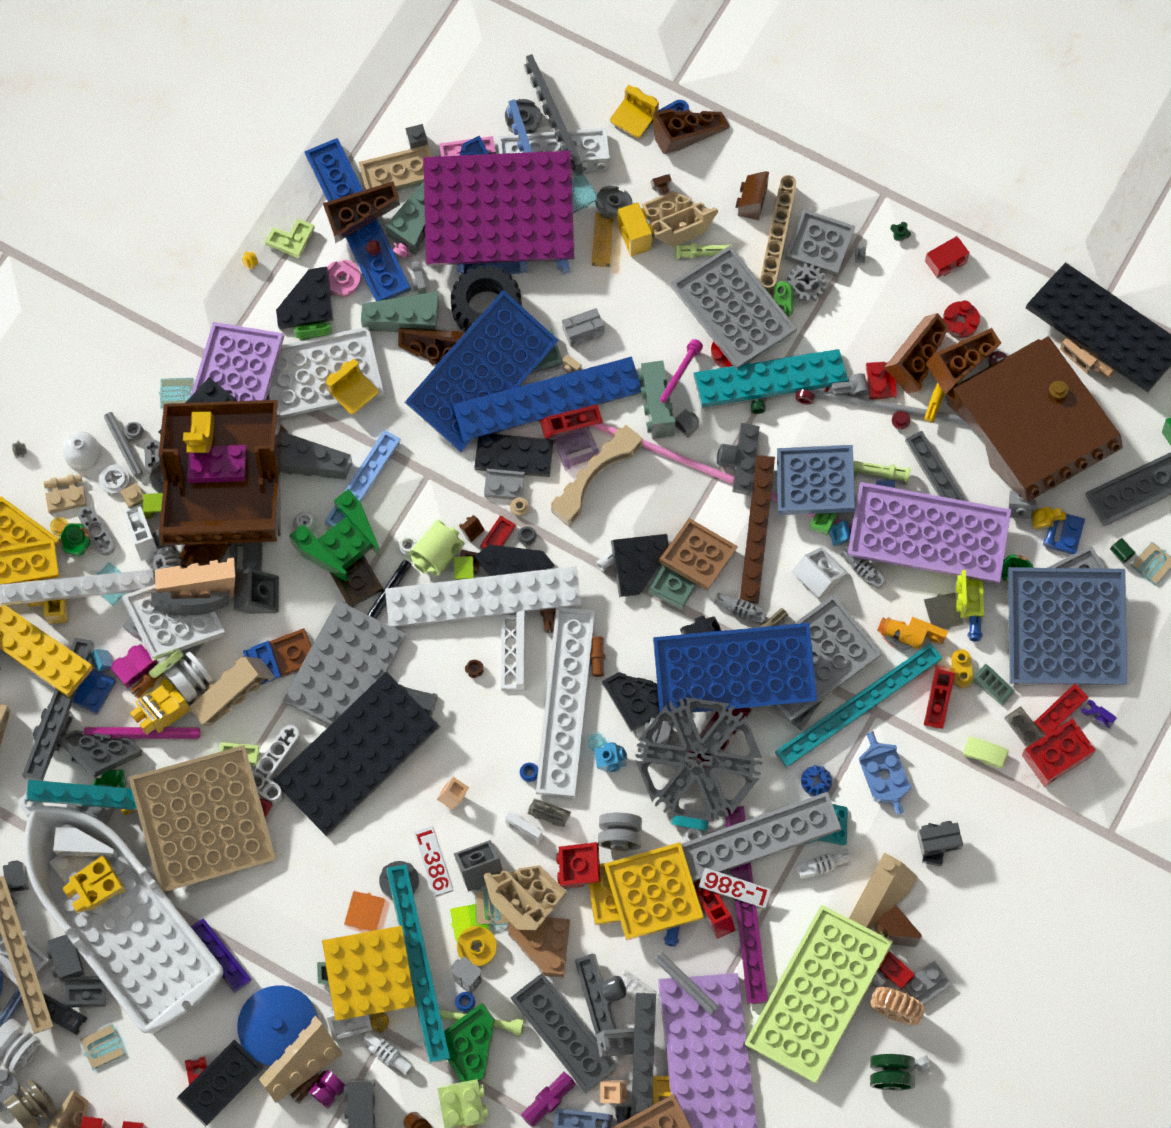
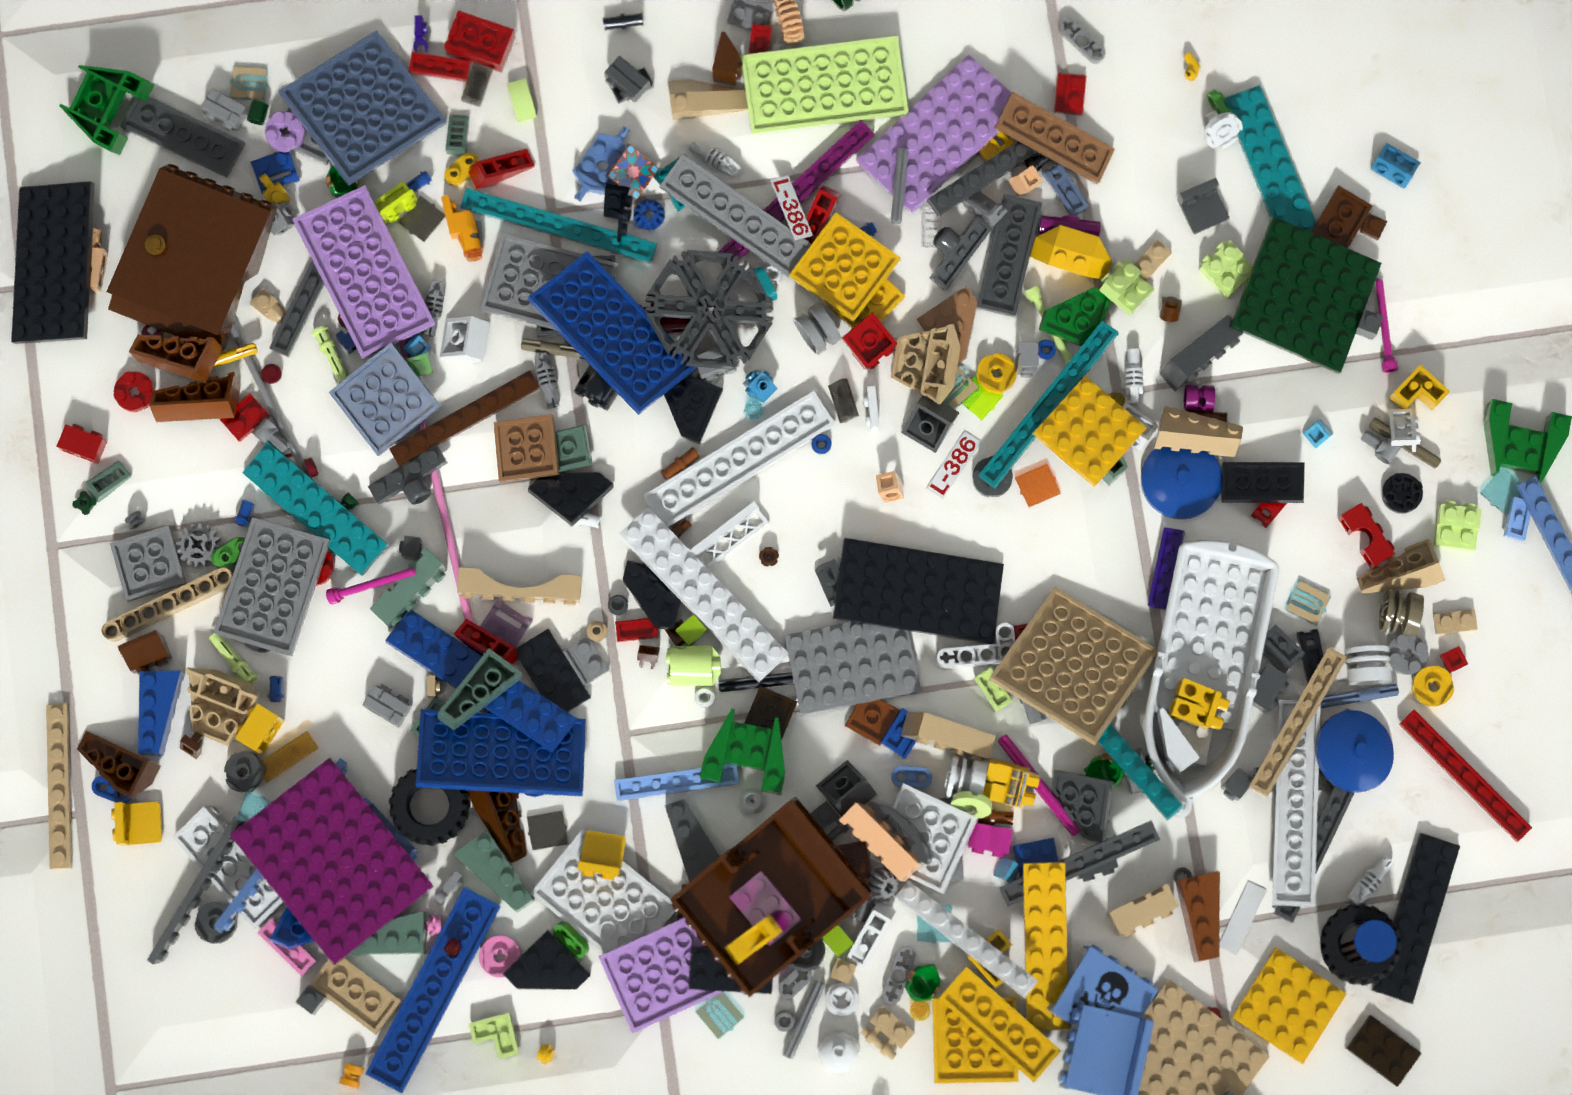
camera: 130 degrees left, 10 degrees up
reddish brown wedge [323,181,400,244] -> none
none -> tan plate [46,703,72,870]
none -> sand green slope [86,461,131,503]
none -> blue wedge [138,670,185,756]
none -> light grey brick [201,88,249,131]
none -> blue pin [234,500,255,527]
none -> tan plate [250,288,286,323]
none -> lavender plate [265,112,306,152]
none -> blue pin [267,676,284,702]
none -> light orange wheel [339,1063,365,1089]
none -> sand green wedge [437,649,522,730]
none -> clear smoke piece [527,811,568,851]
none -> black pin [603,13,644,30]
none -> black bracket [603,183,633,242]
none -> tile [605,144,659,200]
none -> medium blue plate [891,766,932,788]
none -> yellow wedge [1030,225,1112,279]

